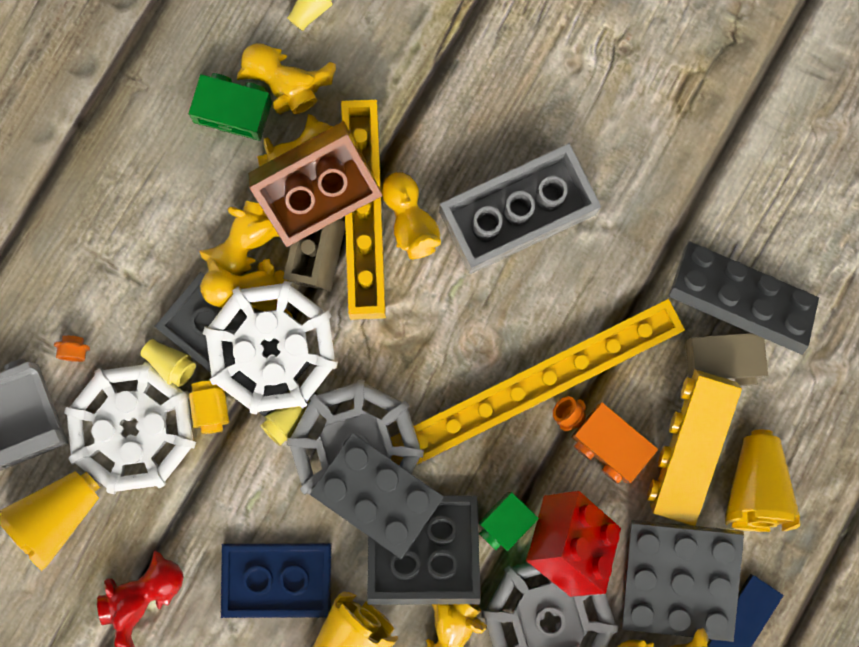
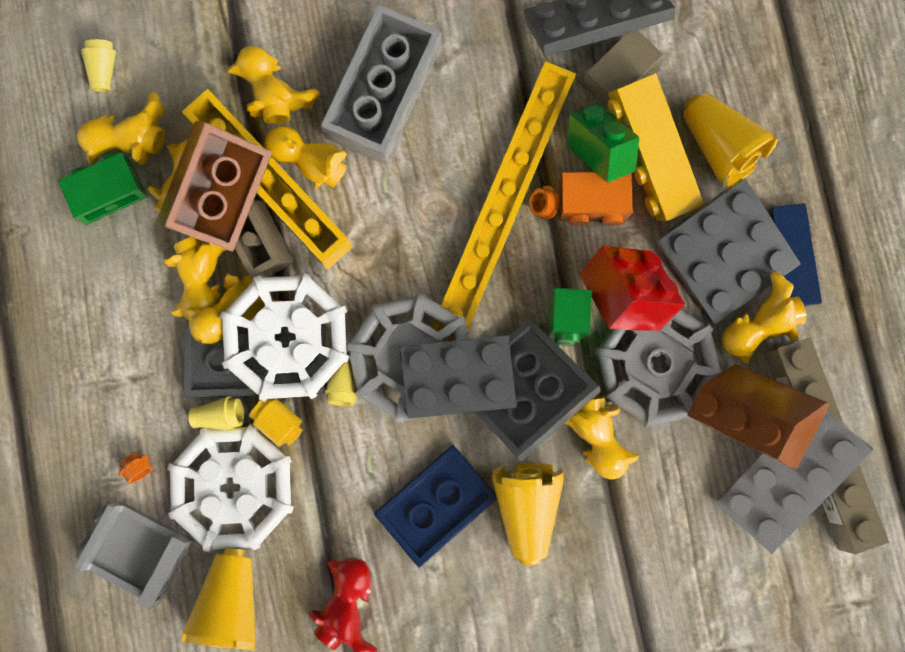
camera: 40 degrees left, 0 degrees up
none -> yellow animal [227,45,320,124]
none -> green brick [567,103,639,183]

